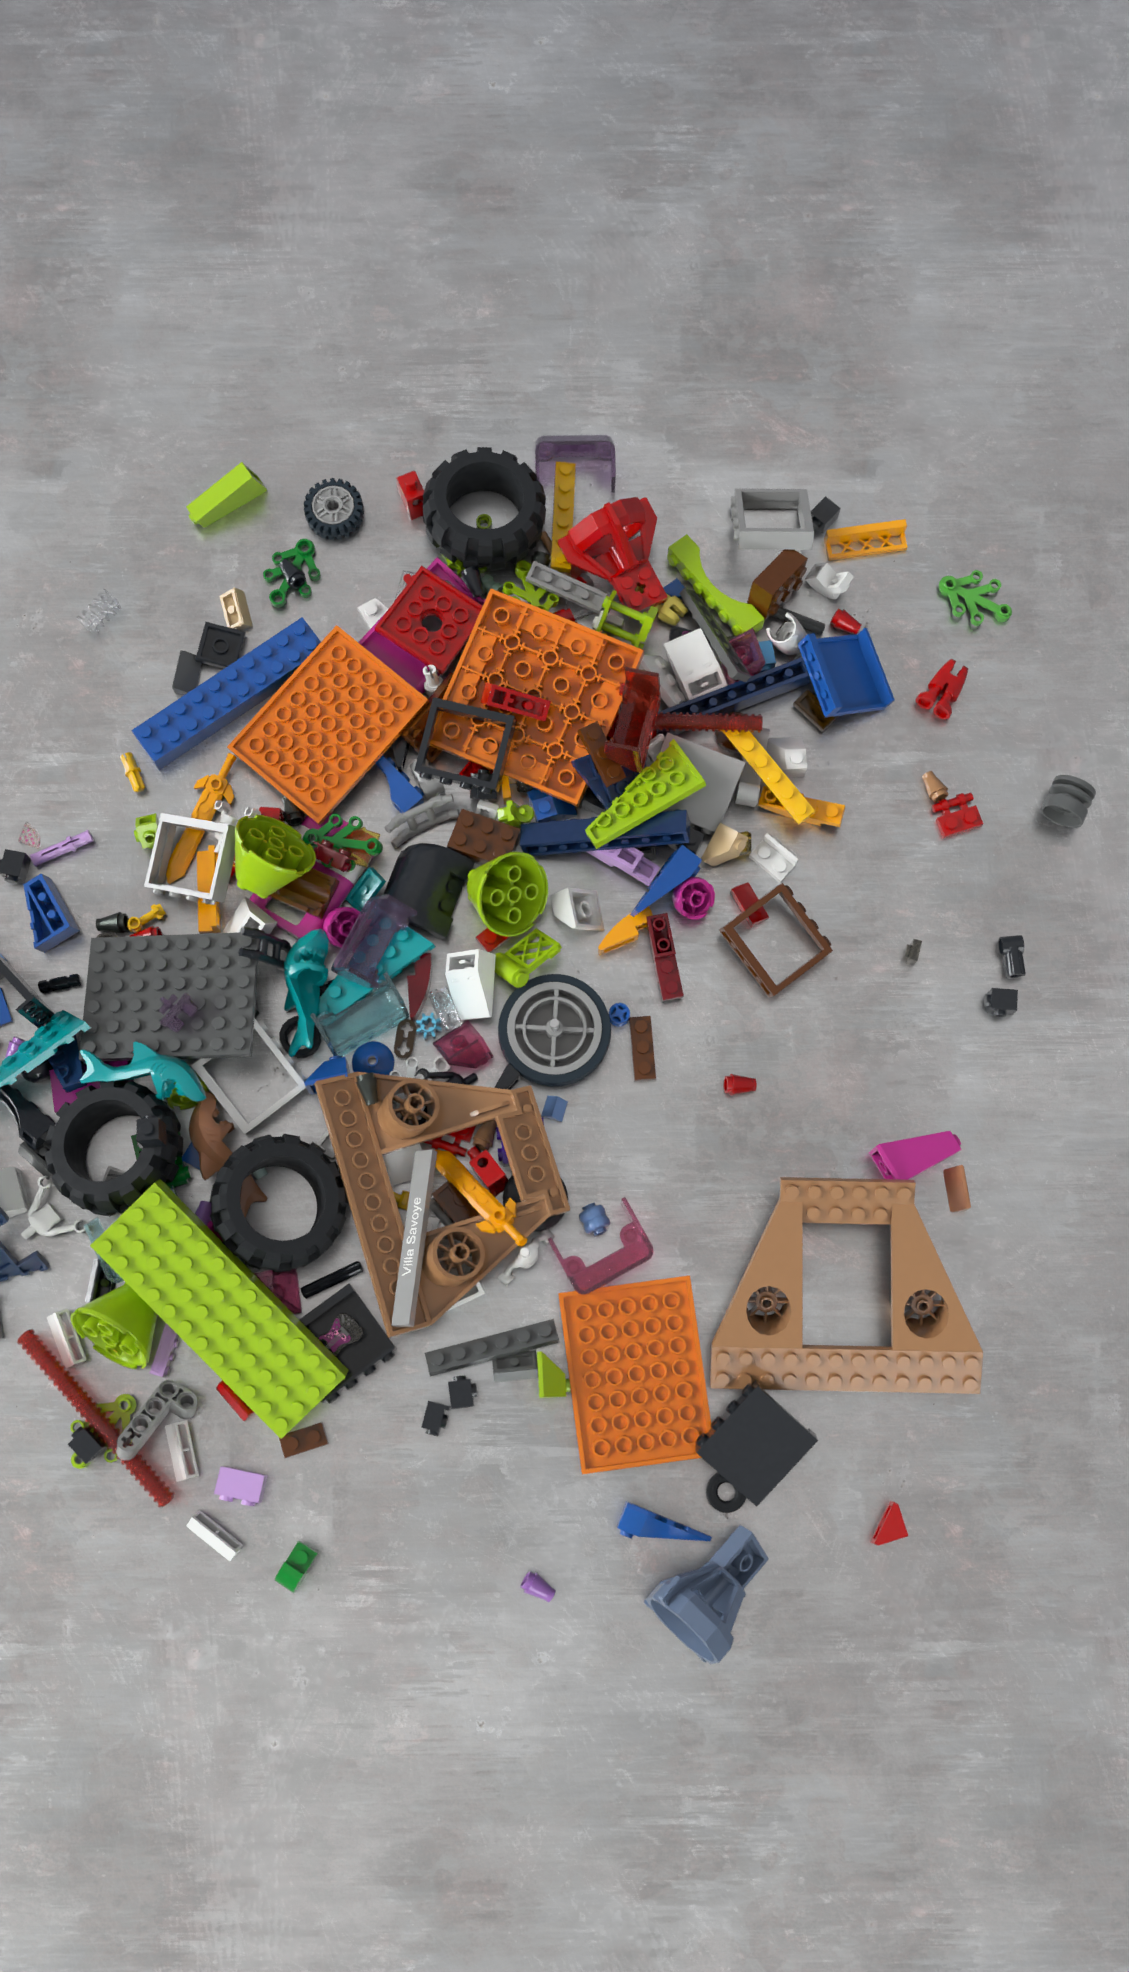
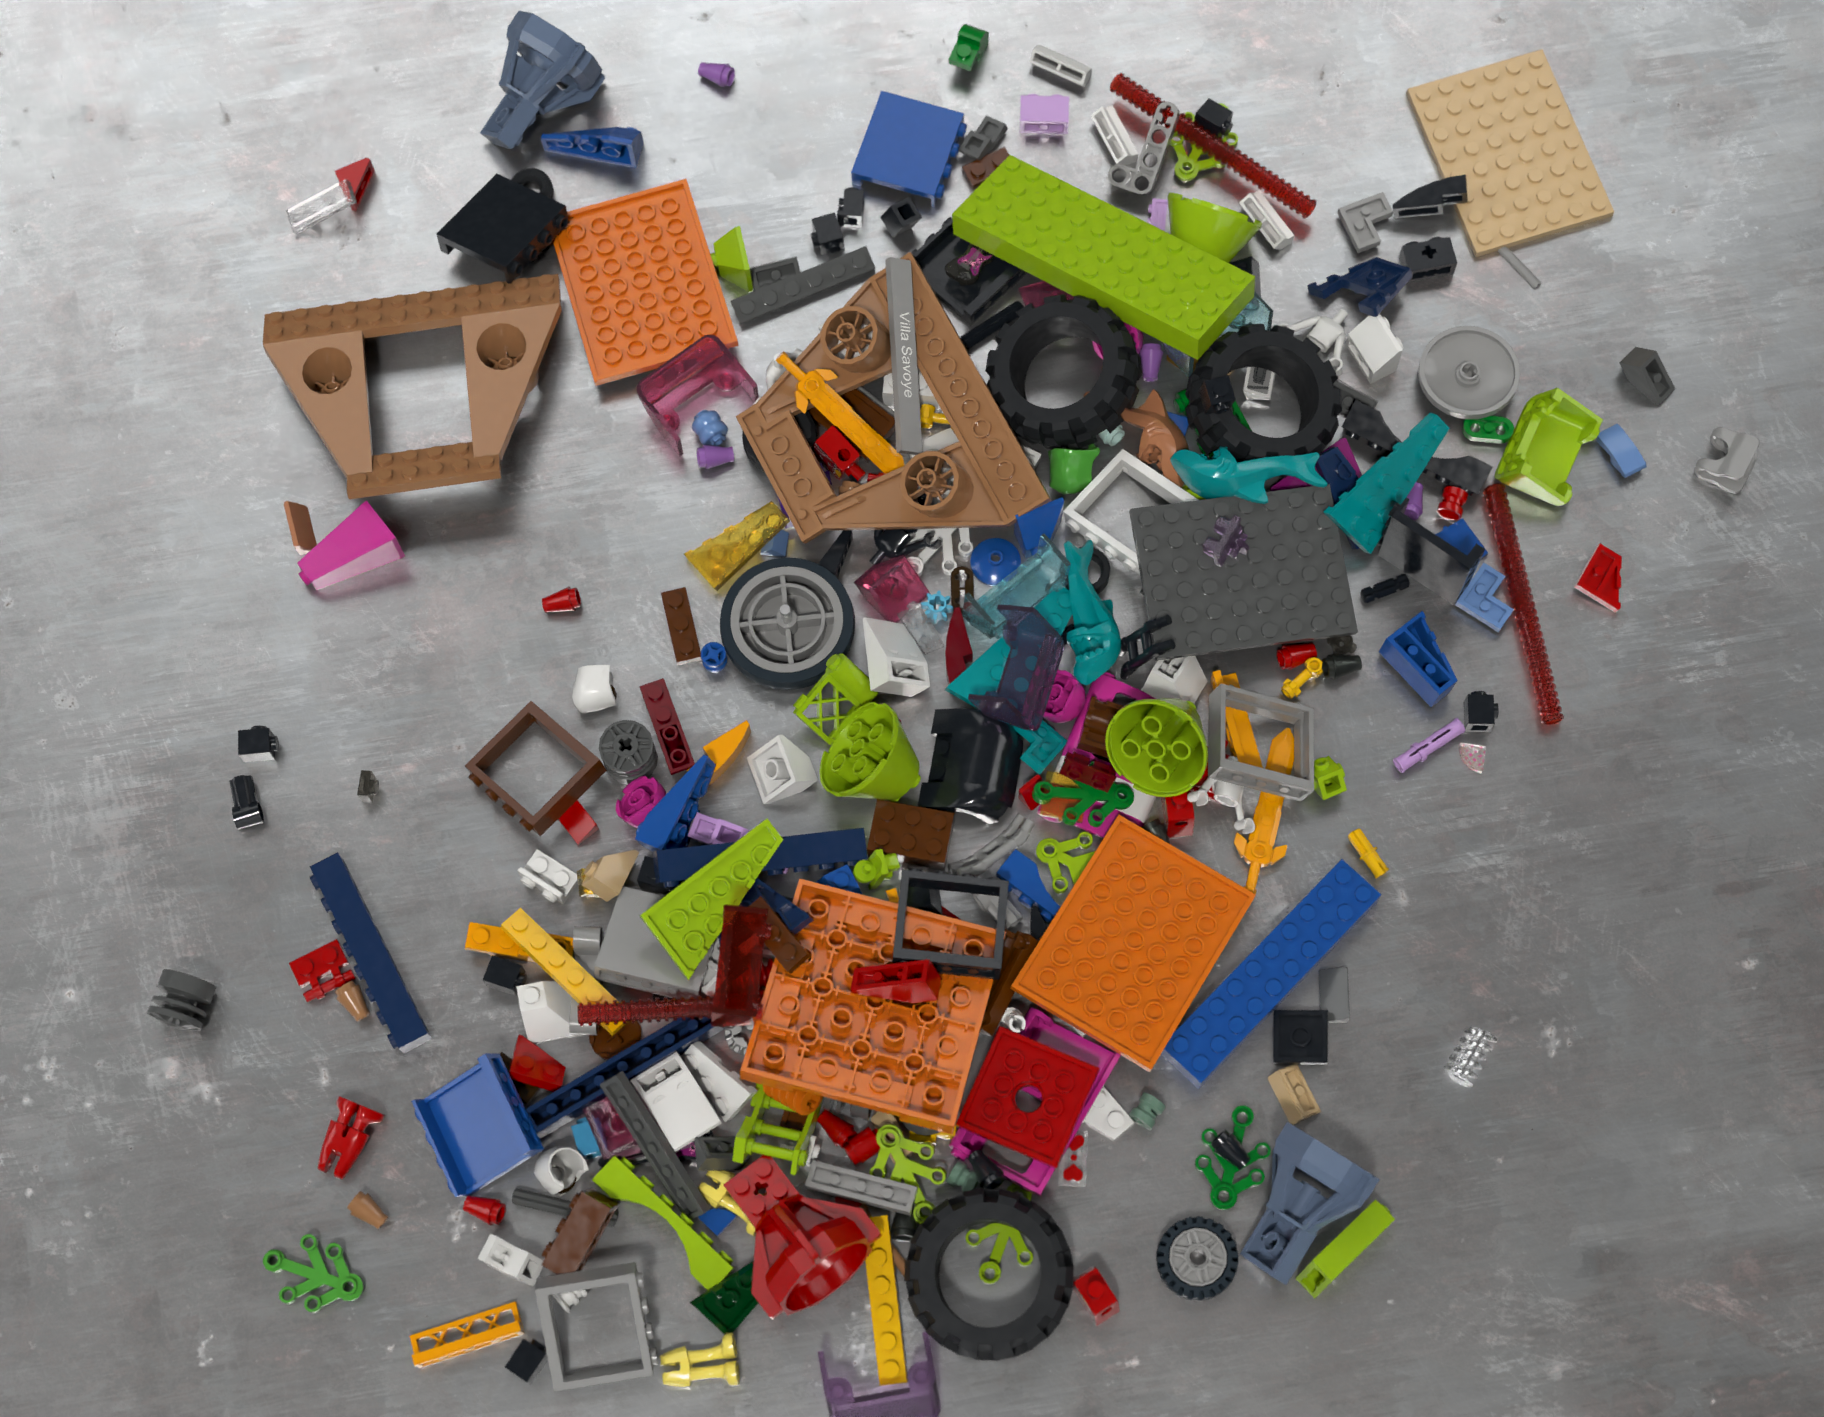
camera: 175 degrees right, 5 degrees down
pearl dark grey cone [356,1072,379,1106] -> none
none -> clear tile [286,179,357,234]
none -> dark blue brick [309,852,432,1054]
none -> medium nougat cone [347,1191,388,1230]
none -> black brick [483,956,527,995]
none -> red wing [508,1034,566,1092]
none -> white piece [572,665,617,713]
none -> dark grey wheel [599,720,658,784]
none -> light yellow piece [660,1333,740,1387]
none -> clear yellow wing [684,501,790,591]
none -> dark green wing [690,1260,758,1334]
none -> dark grey slope [694,1136,750,1171]
none -> medium lavender cone [697,445,734,470]
none -> blue panel [851,90,967,207]
none -> black brick [880,197,922,238]
none -> dark grey slope [958,115,1008,161]
none -> red slope [1018,774,1047,811]
none -> lime plant [1036,832,1095,894]
none -> bright green piece [1048,443,1100,494]
none -> sand green wheel [1129,1092,1166,1130]
none -> sand blue plate [1240,1122,1380,1285]

